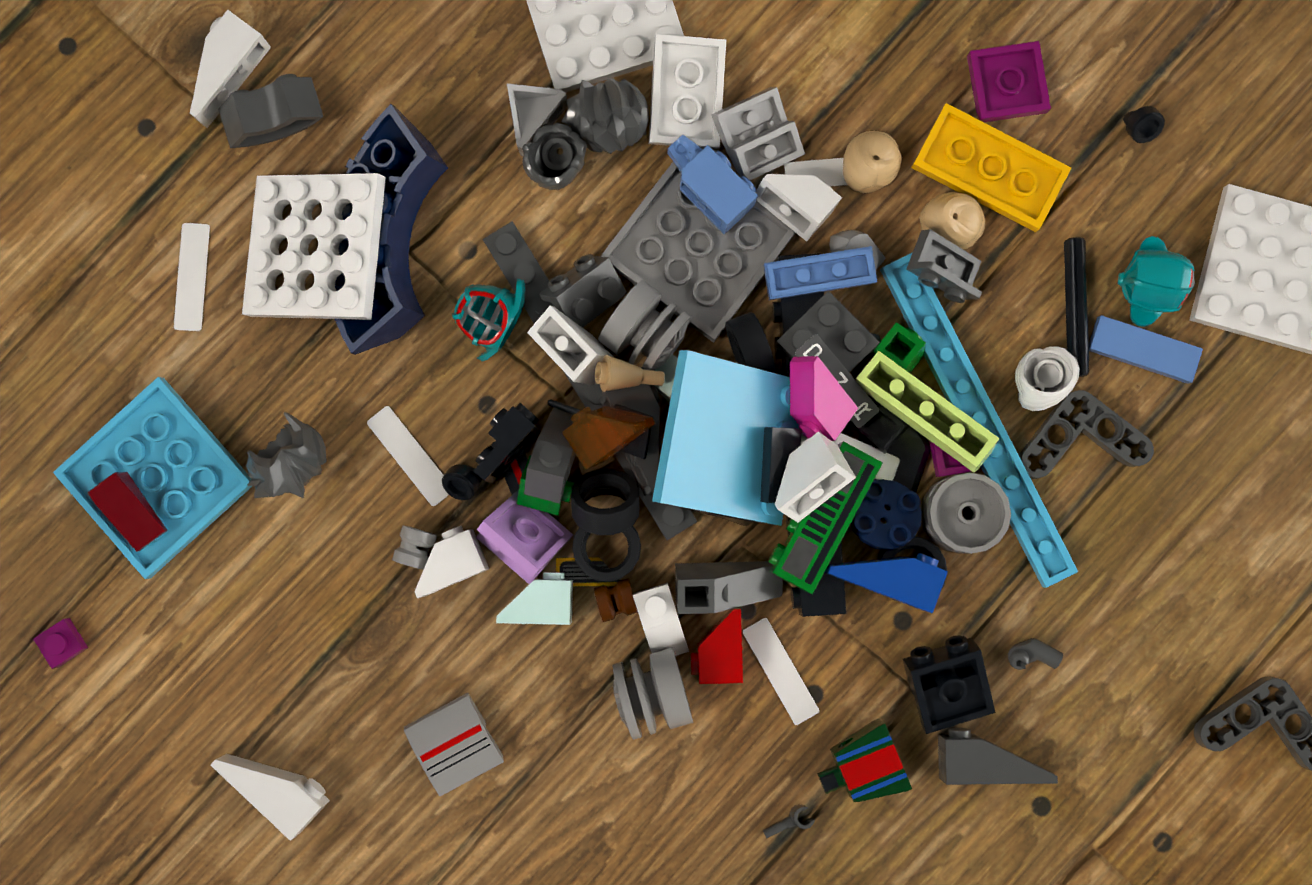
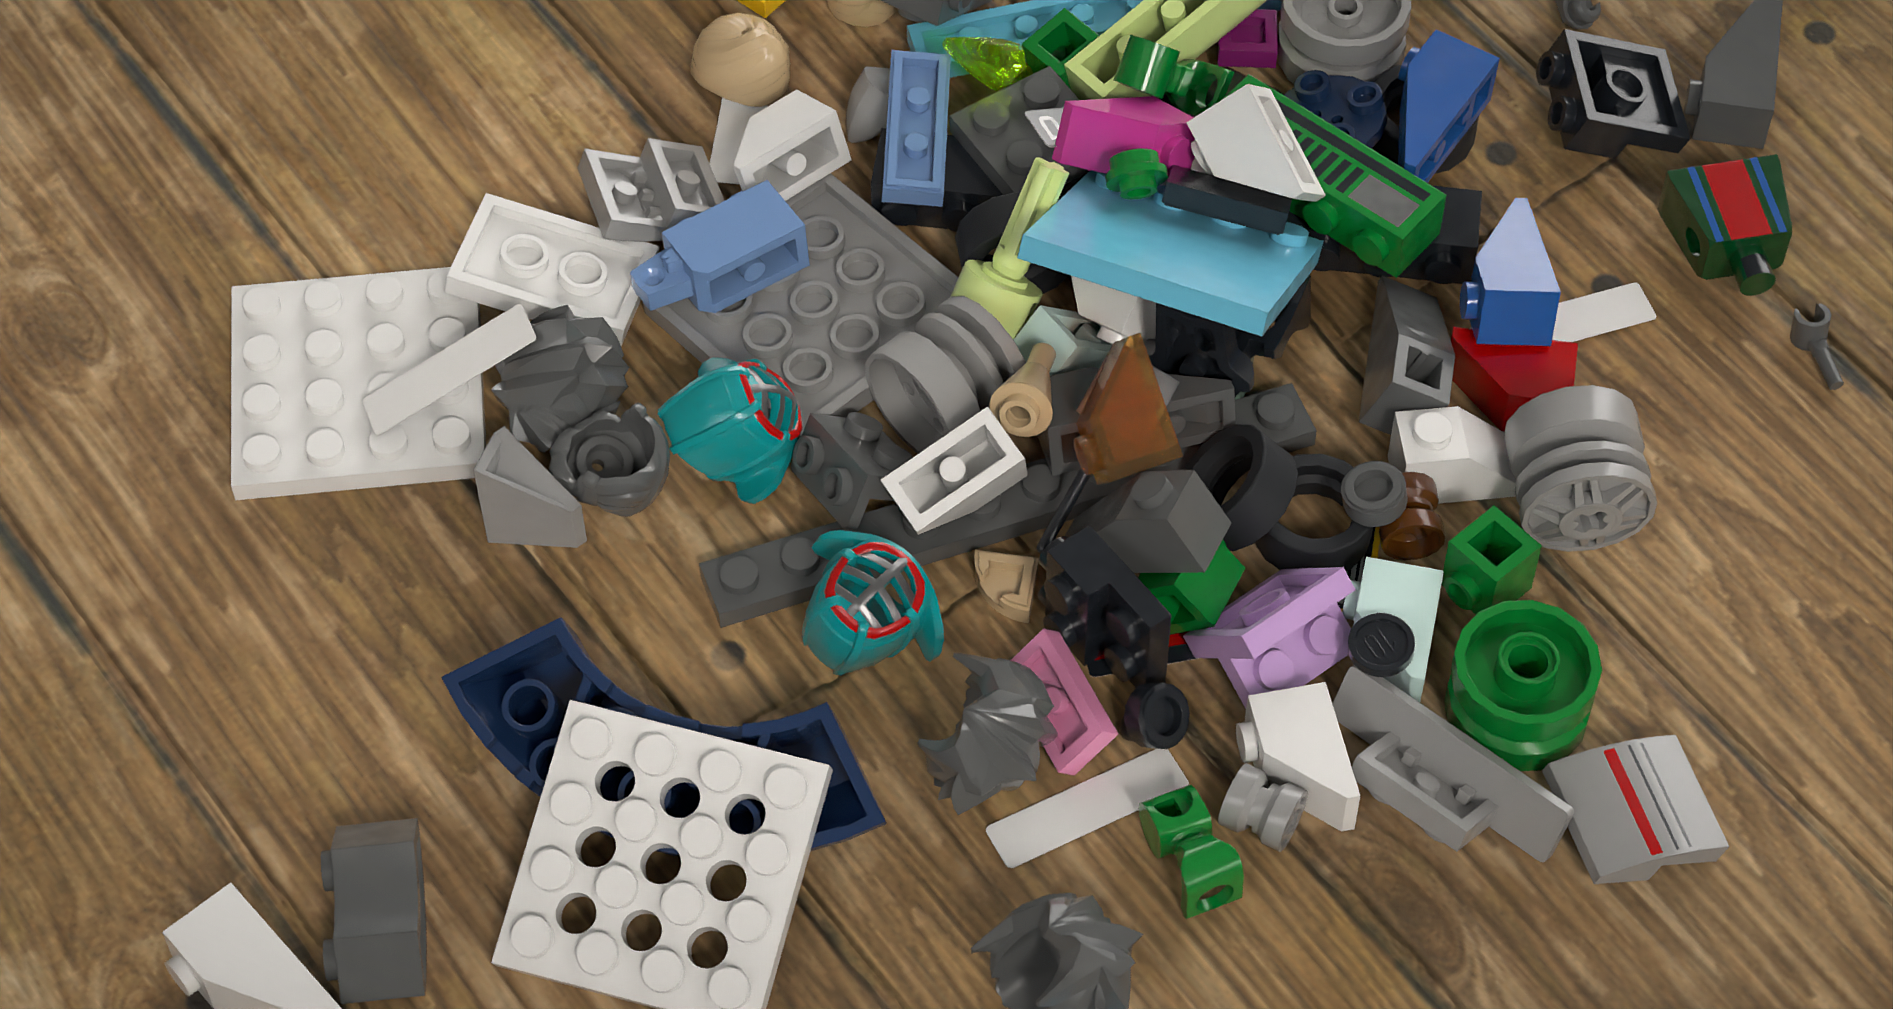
camera: 80 degrees left, 30 degrees down
none -> white sticker [362,304,536,435]
none -> teal piece [658,357,803,504]
none -> dark grey hair [917,653,1058,815]
none -> clear neon green hair [942,37,1033,92]
none -> yellowish green piece [951,157,1069,340]
none -> tan tile [974,550,1039,623]
none -> bright pink plate [1011,629,1118,775]
none -> green plate [1105,149,1168,200]
none -> green leg [1113,35,1235,117]
none -> green leg [1138,785,1244,919]
none -> light grey bracket [1333,665,1574,862]
none -> dark grey tile [1341,461,1408,527]
none -> black piece [1348,613,1415,677]
none -> green brick [1441,505,1542,615]
none -> green wheel [1444,600,1602,772]
none -> slope [1460,198,1561,346]

